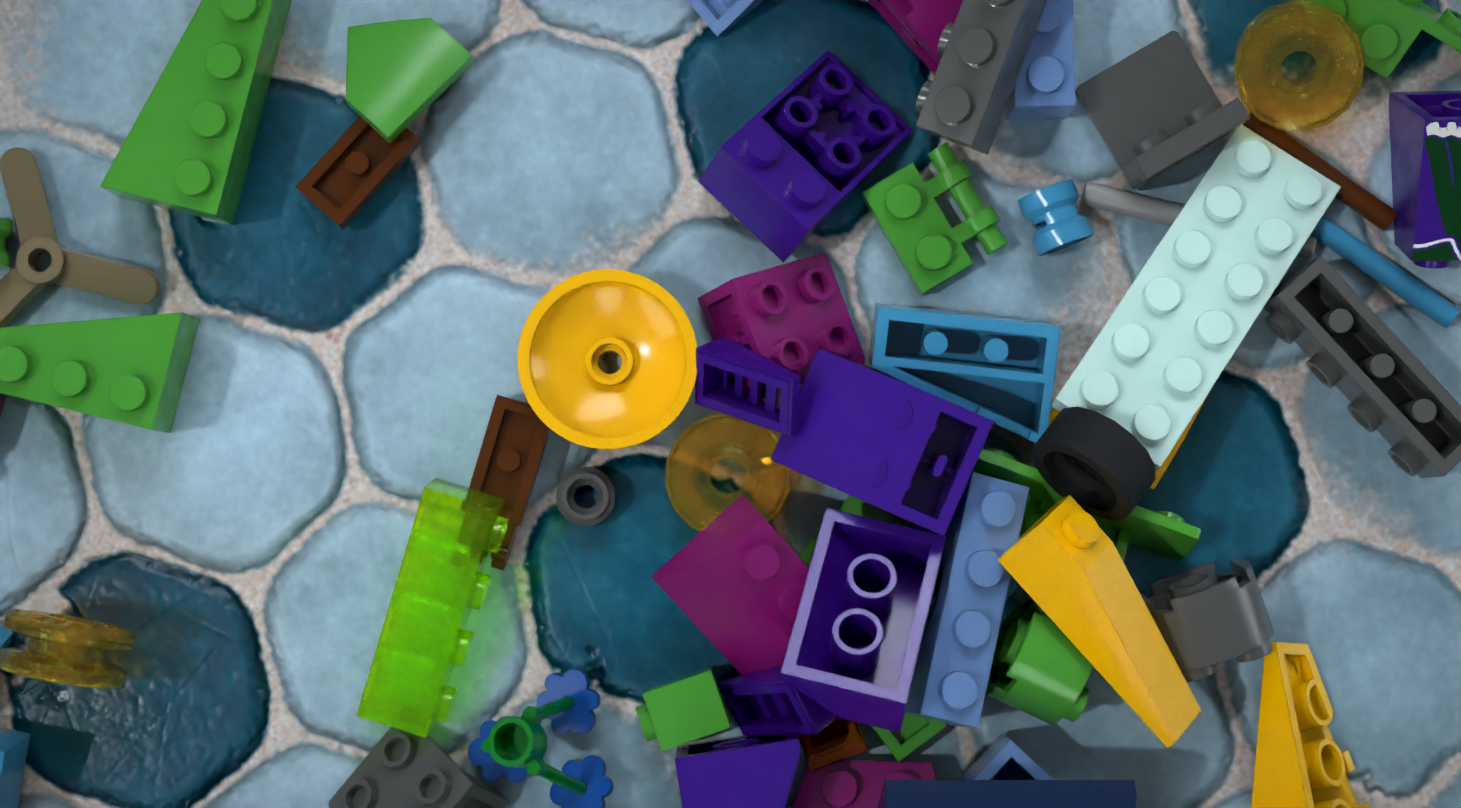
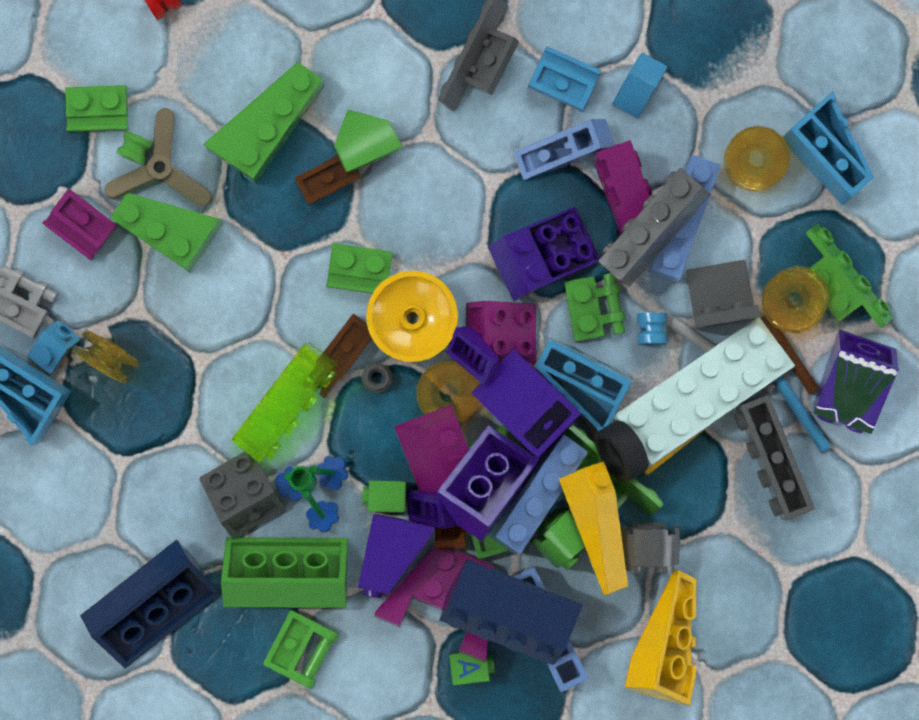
camera: 25 degrees right, 0 degrees up
none -> bright green plate [326,243,393,294]

